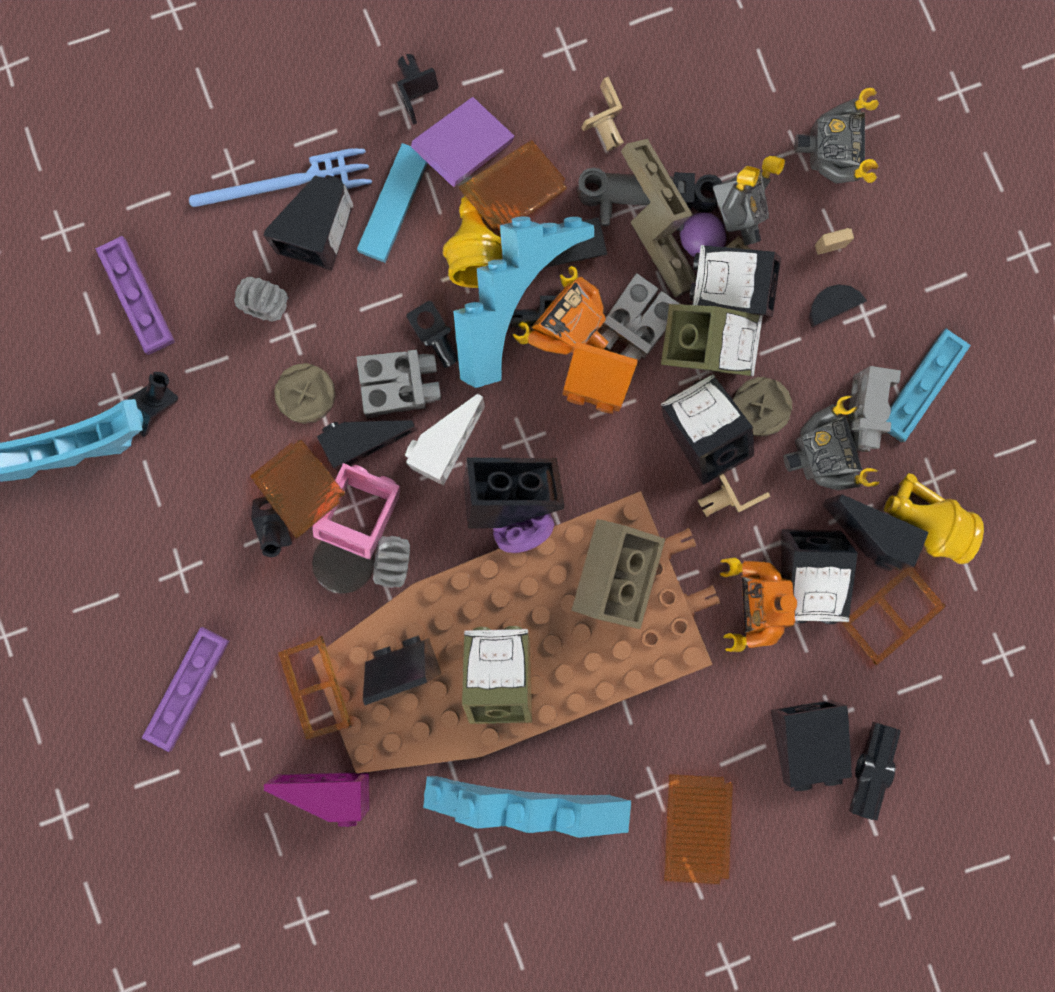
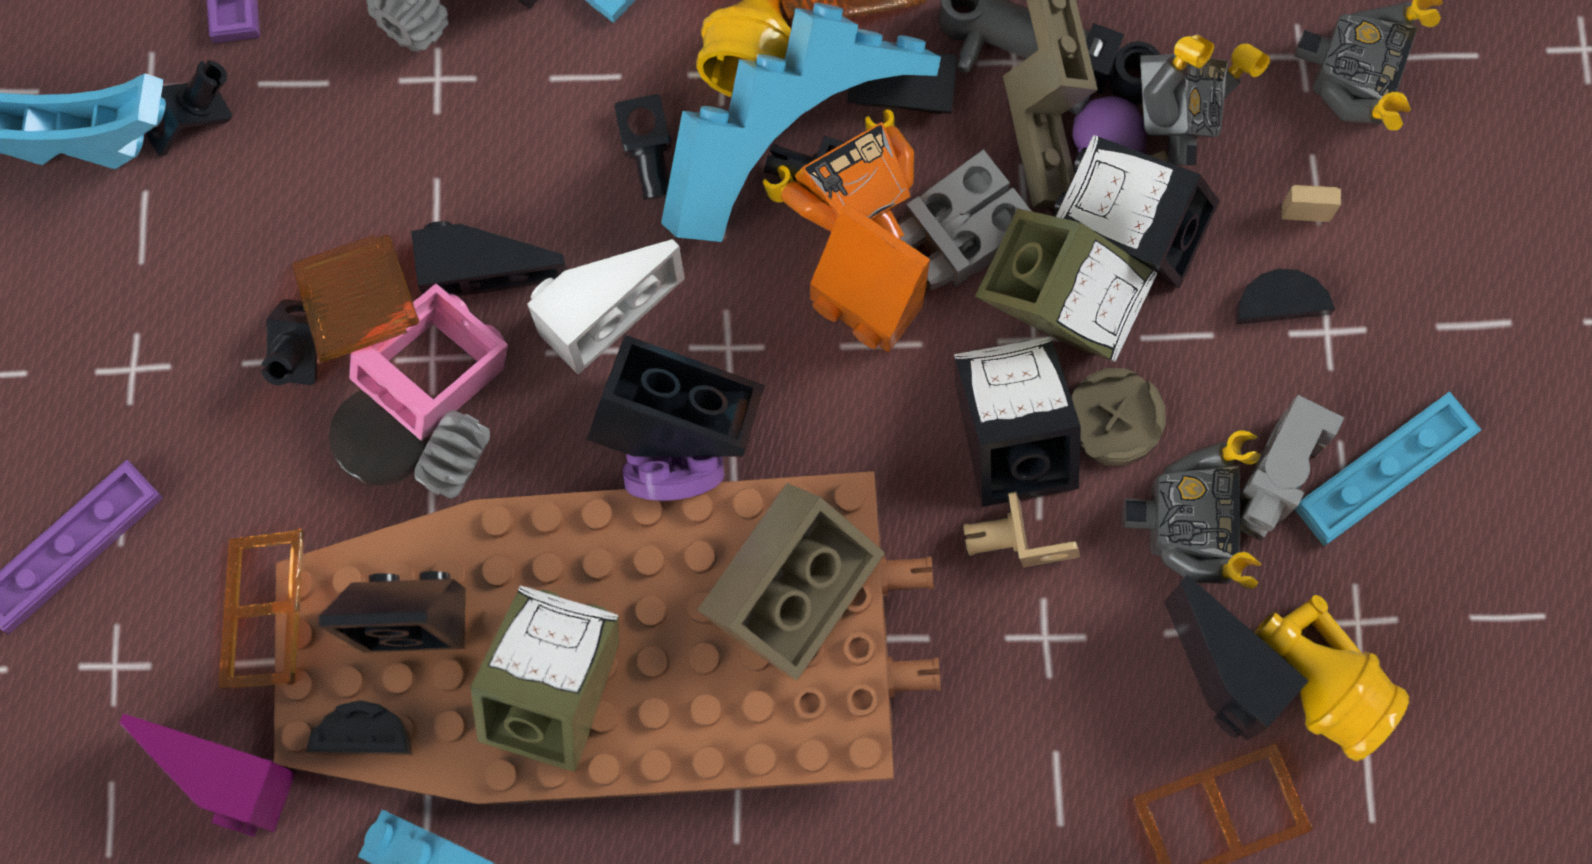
camera: 25 degrees right, 10 degrees down
dark tan tile [274,363,336,424] -> none
light grey hips [356,350,441,419] -> none
orange torso [720,558,797,652] -> none
slope [781,529,858,624] -> none
none -> black tile [306,700,412,755]

